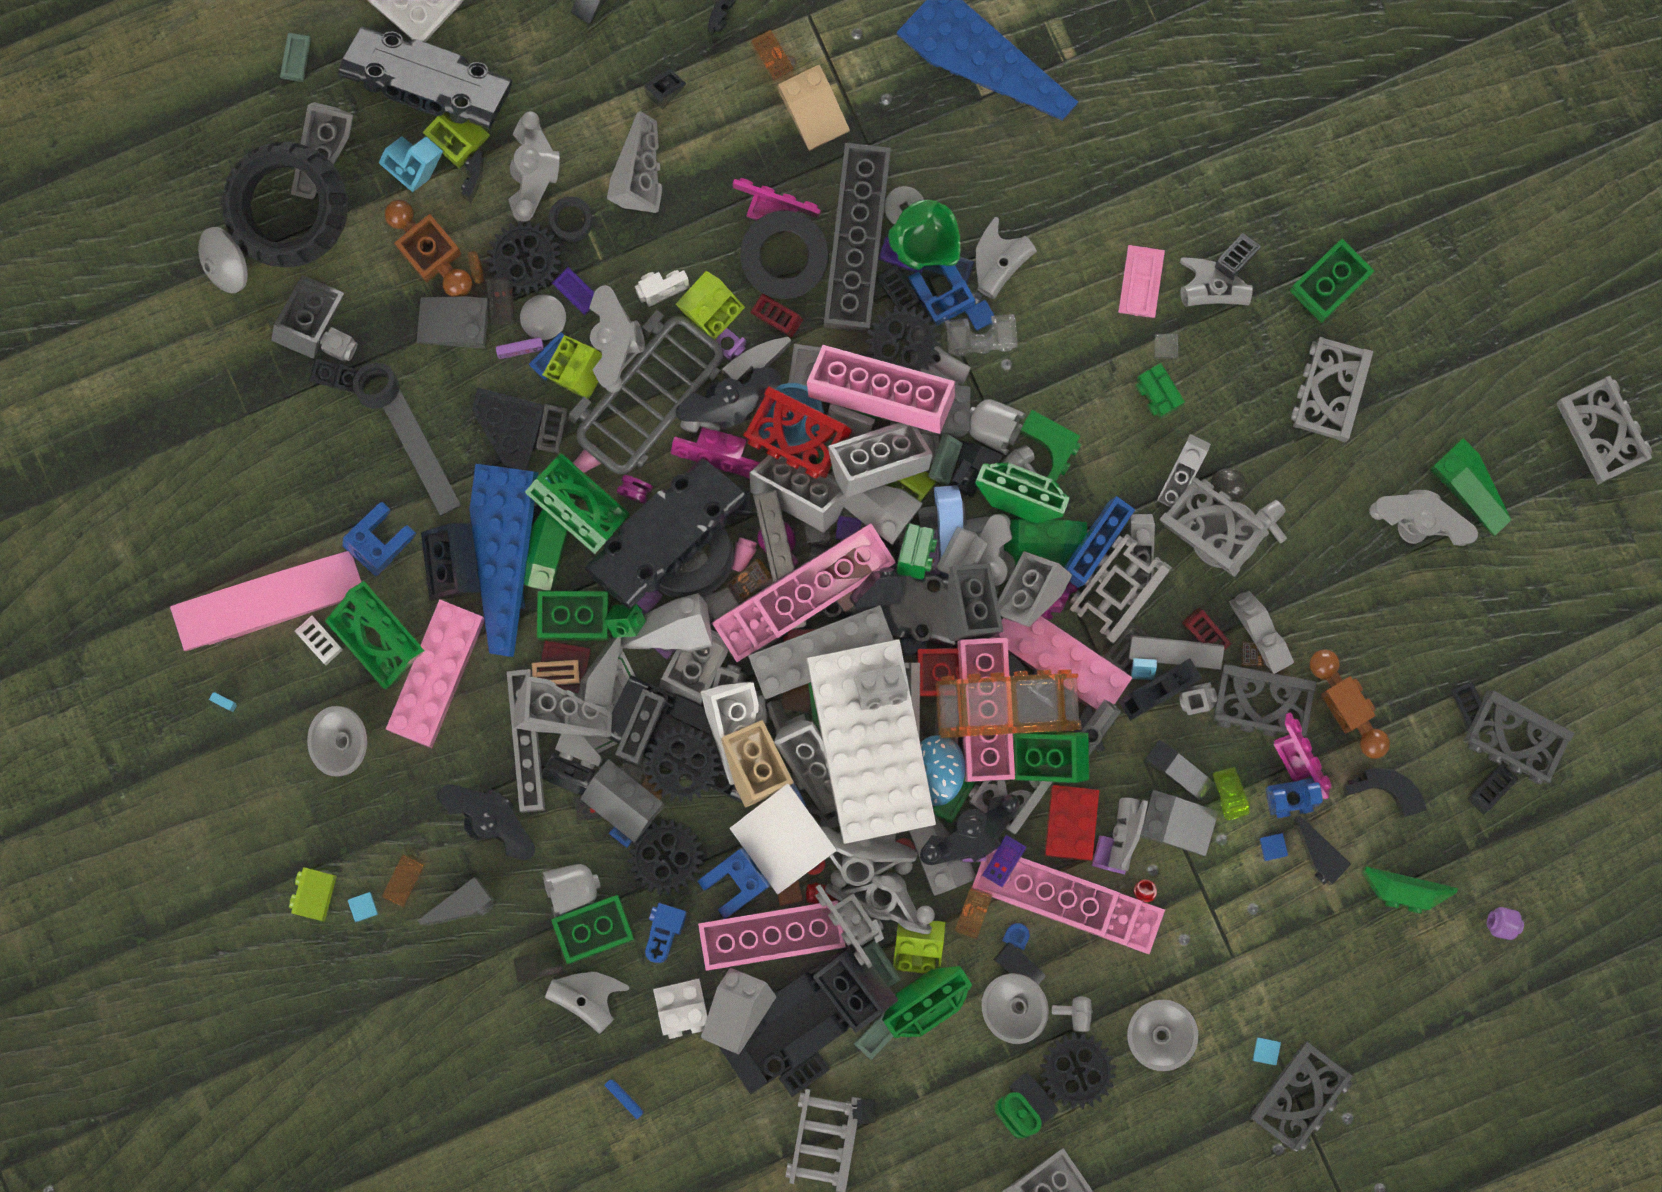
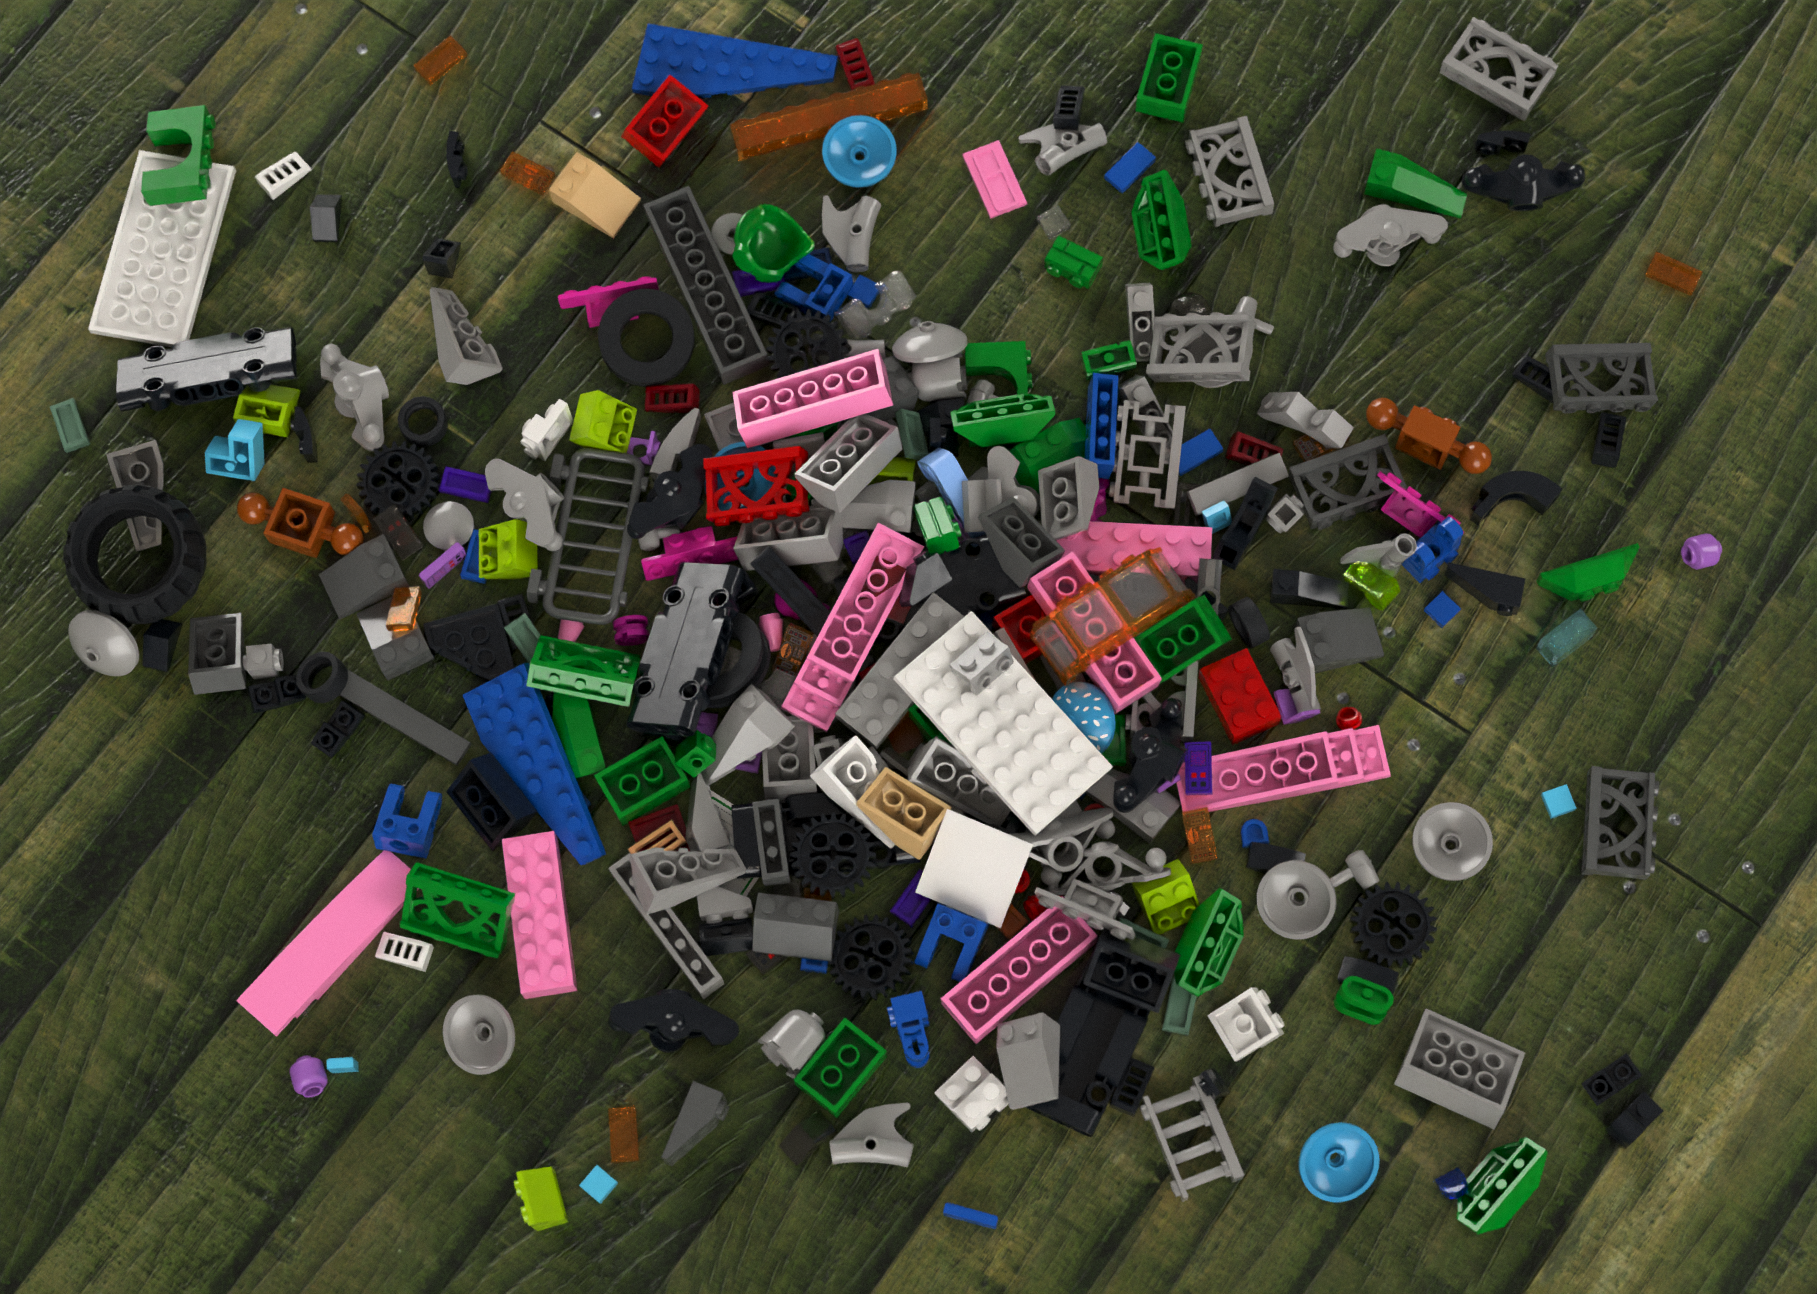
camera: 25 degrees left, 10 degrees down
none -> black slope [142,619,183,672]
none -> medium lavender head [289,1055,328,1097]
none -> black slope [311,701,365,758]
none -> dark grey slope [356,592,435,680]
none -> clear orange tile [386,586,422,631]
none -> sand green tile [504,613,541,664]
none -> red brick [621,75,708,168]
none -> clear orange brick [730,73,928,161]
none -> dark azure dish [822,115,896,187]
none -> dark red slope [836,38,876,95]
none -> dark purple tile [890,869,932,928]
none -> light grey dish [892,321,968,363]
none -> green brick [1081,340,1137,381]
none -> blue tile [1104,142,1156,194]
none -> green wedge [1132,170,1192,270]
none -> blue tile [1178,429,1223,476]
none -> white plate [1207,987,1285,1062]
none -> black tyre [1228,597,1270,649]
none -> light grey pin [1340,534,1417,578]
none -> black piece [1462,154,1585,211]
none -> black slope [1474,131,1531,156]
none -> clear light blue brick [1536,608,1597,667]
none -> clear orange tile [1645,252,1702,296]

